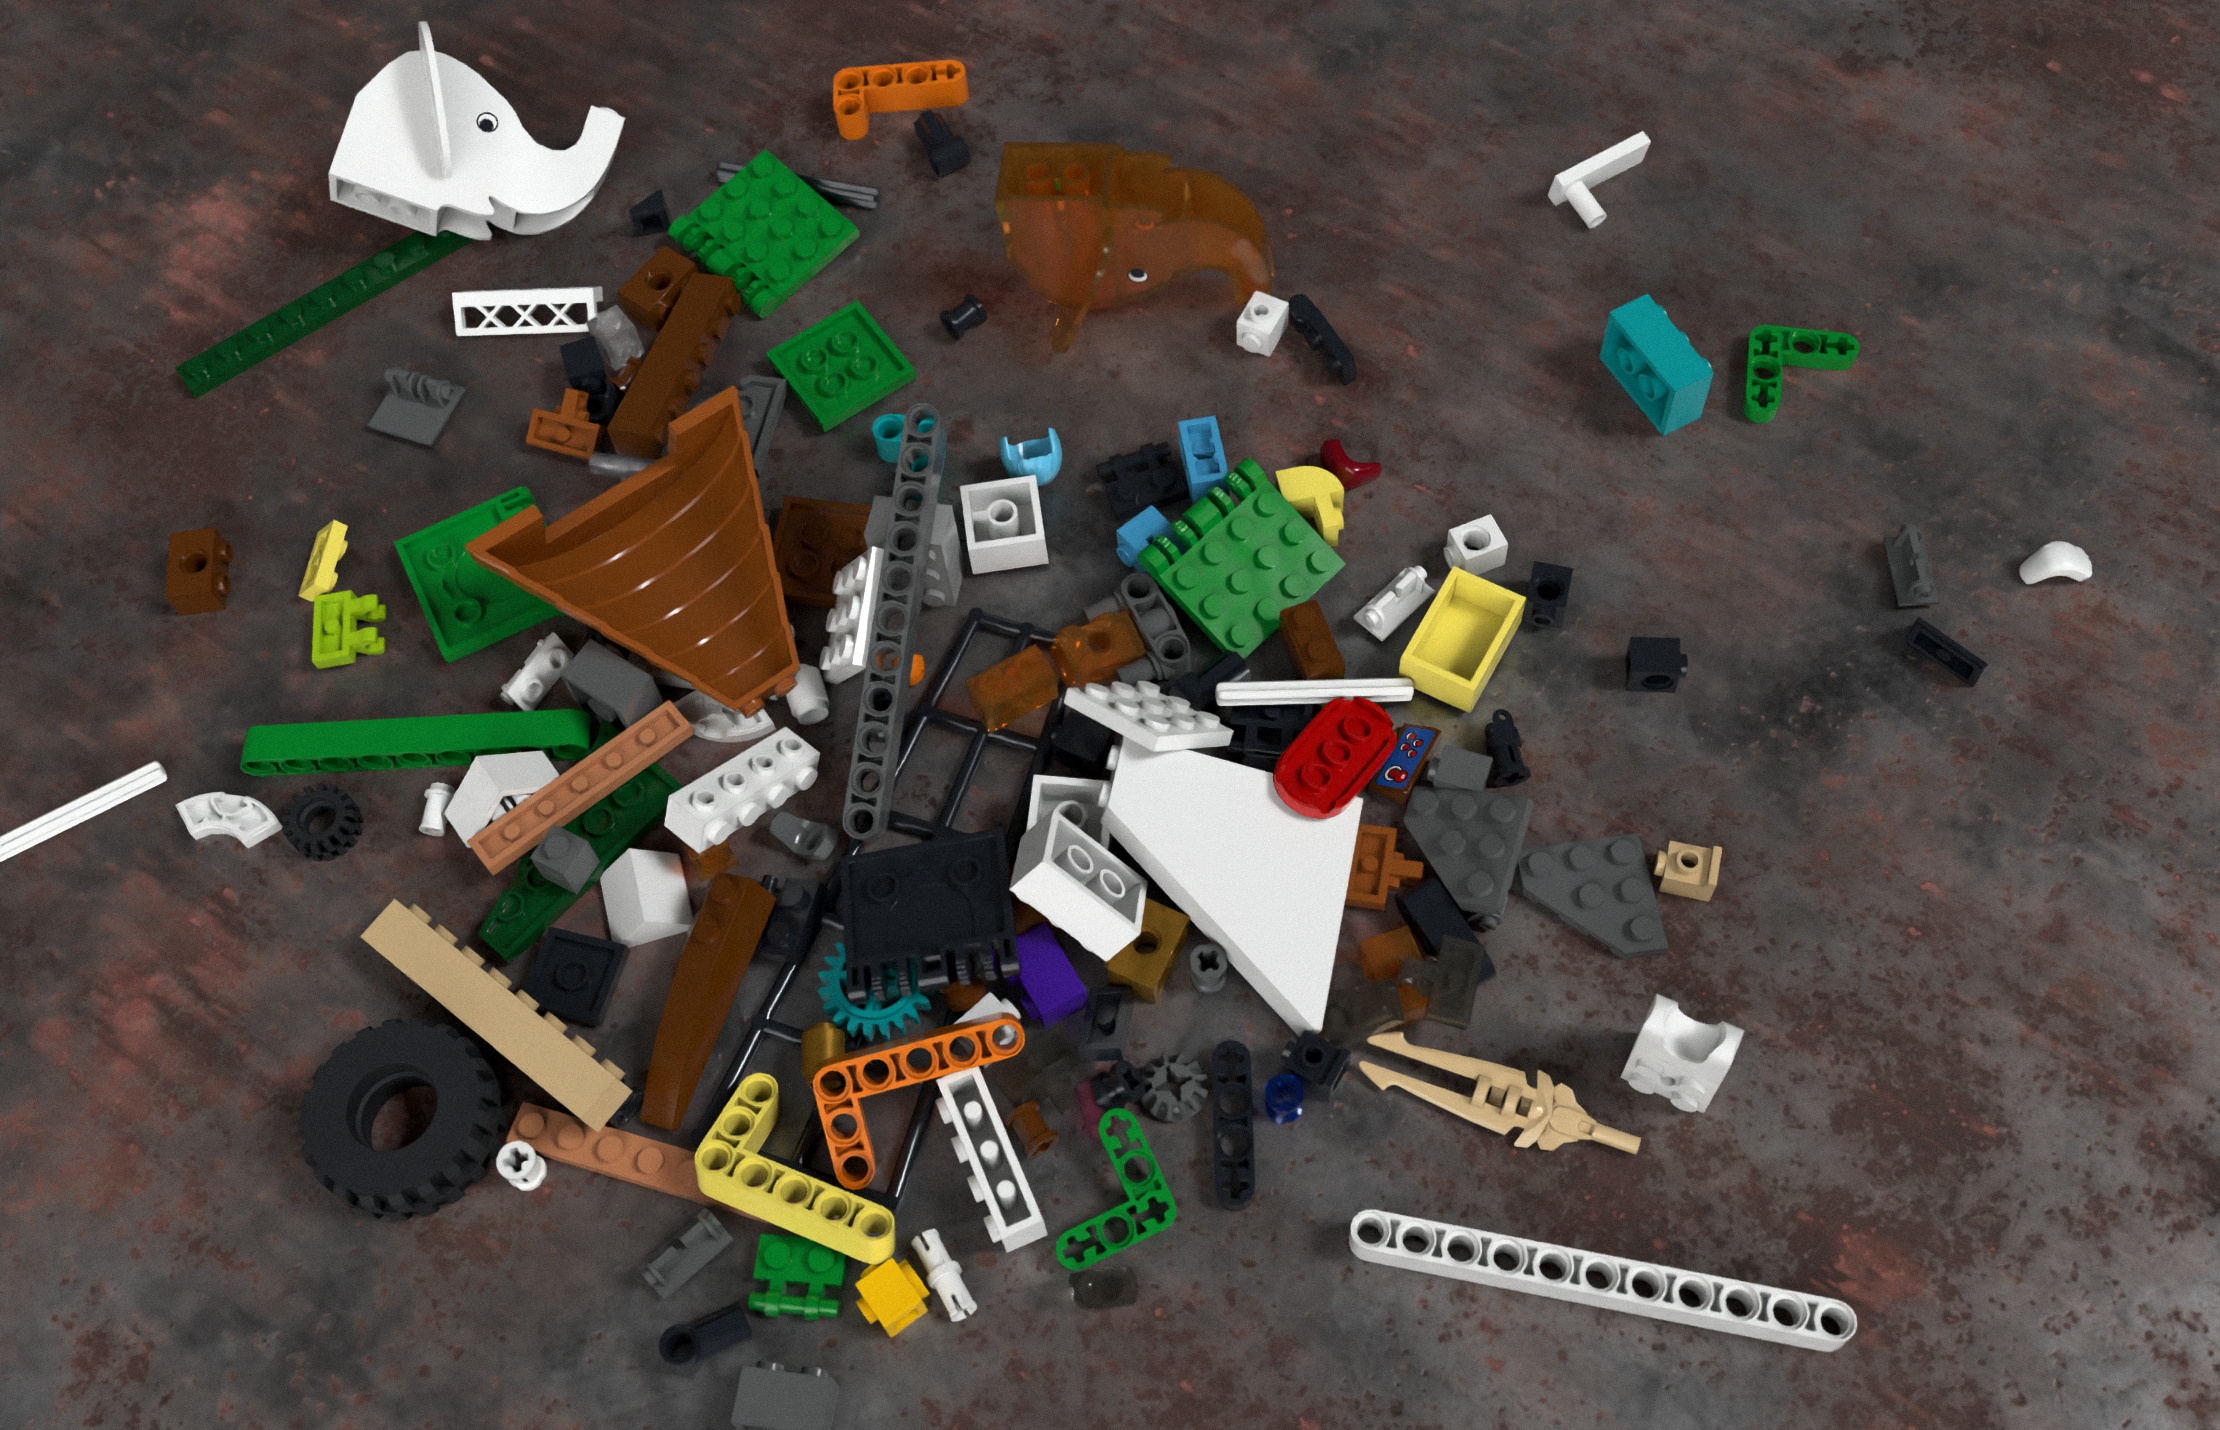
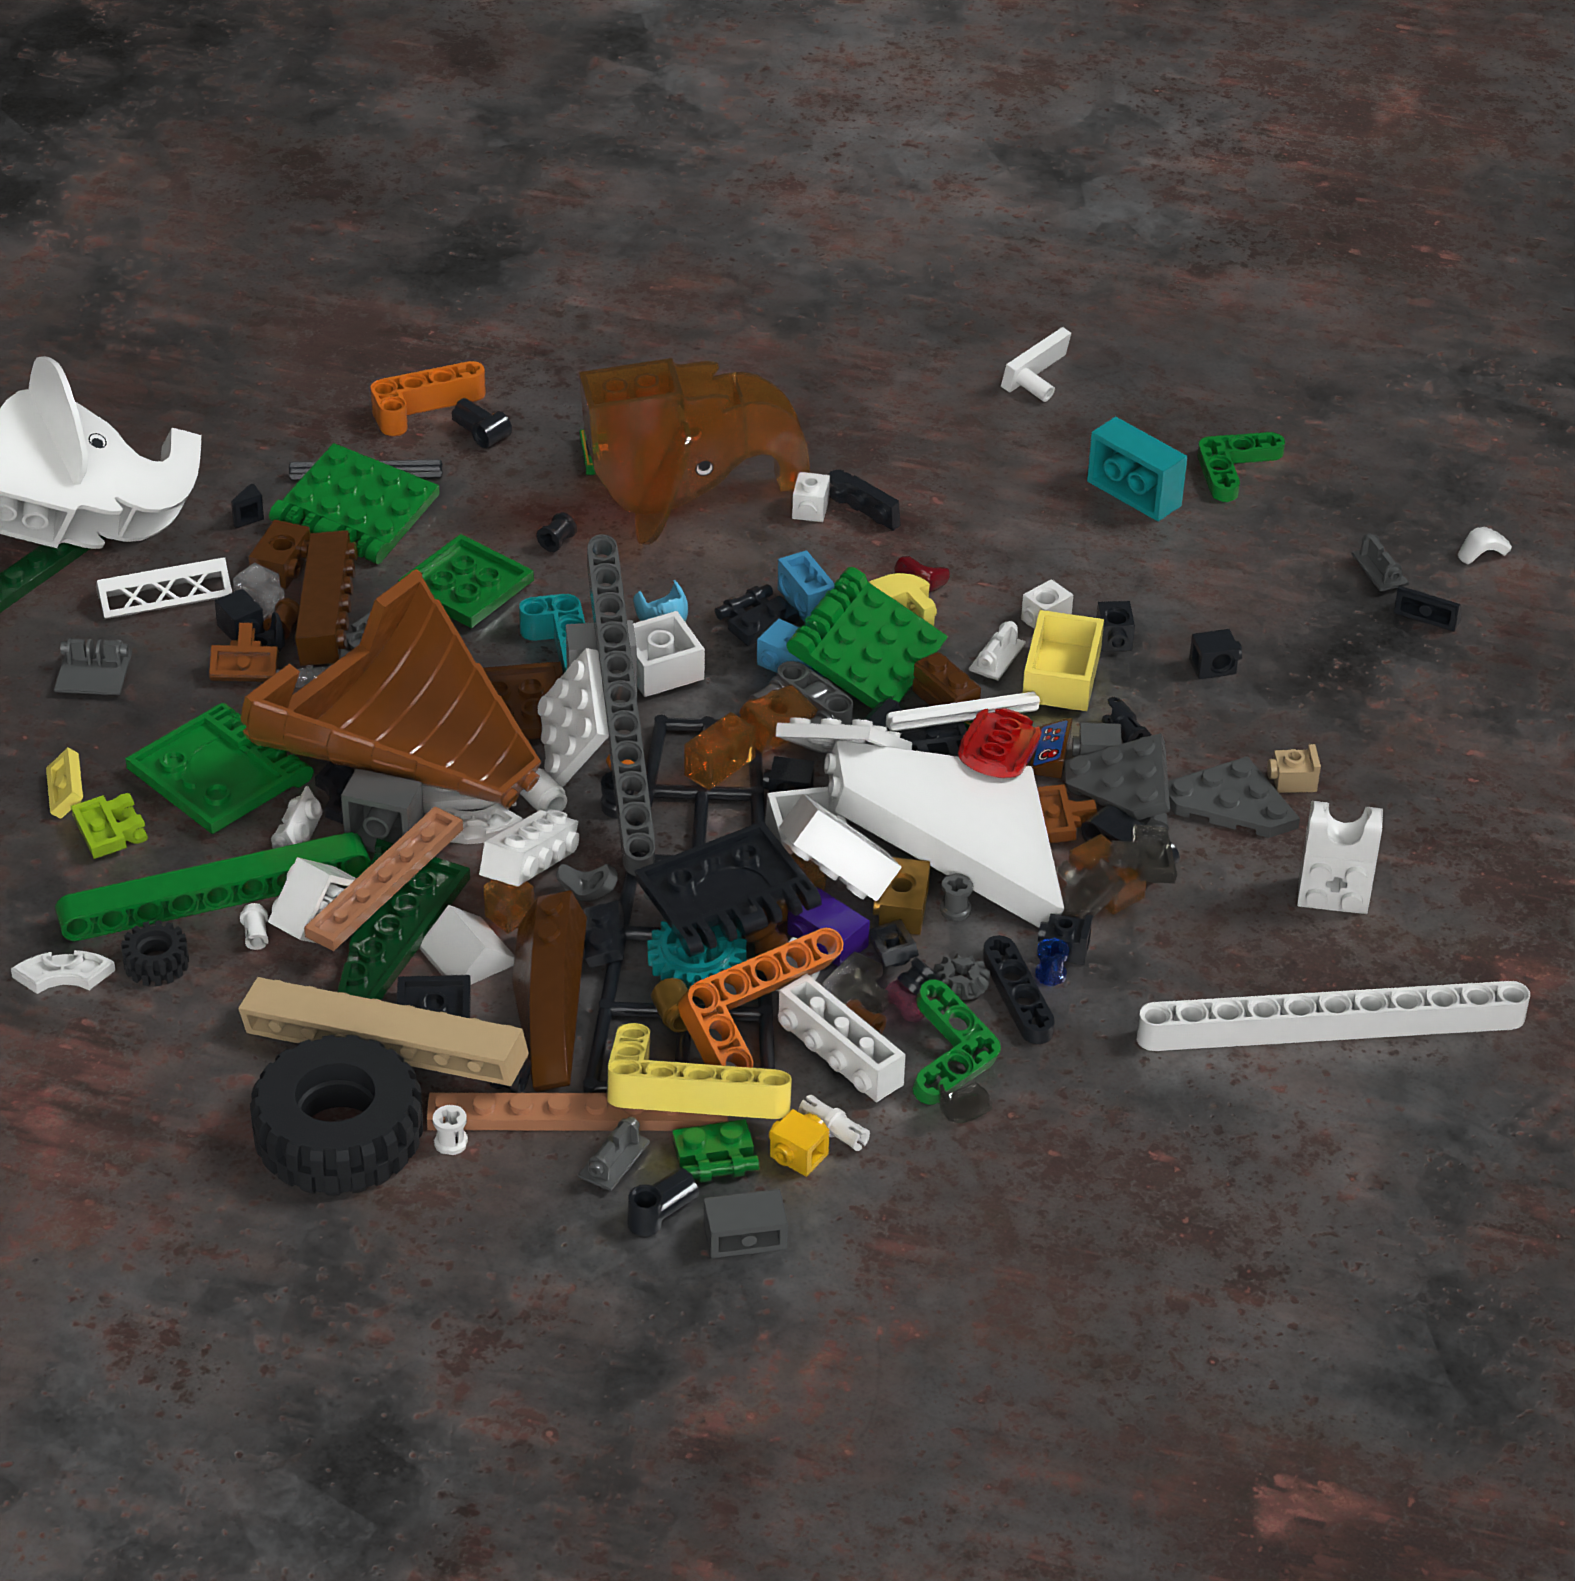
camera: 25 degrees left, 20 degrees down
dark grey brick [530,824,600,895] -> none
tan sword [1359,1032,1641,1155] -> none

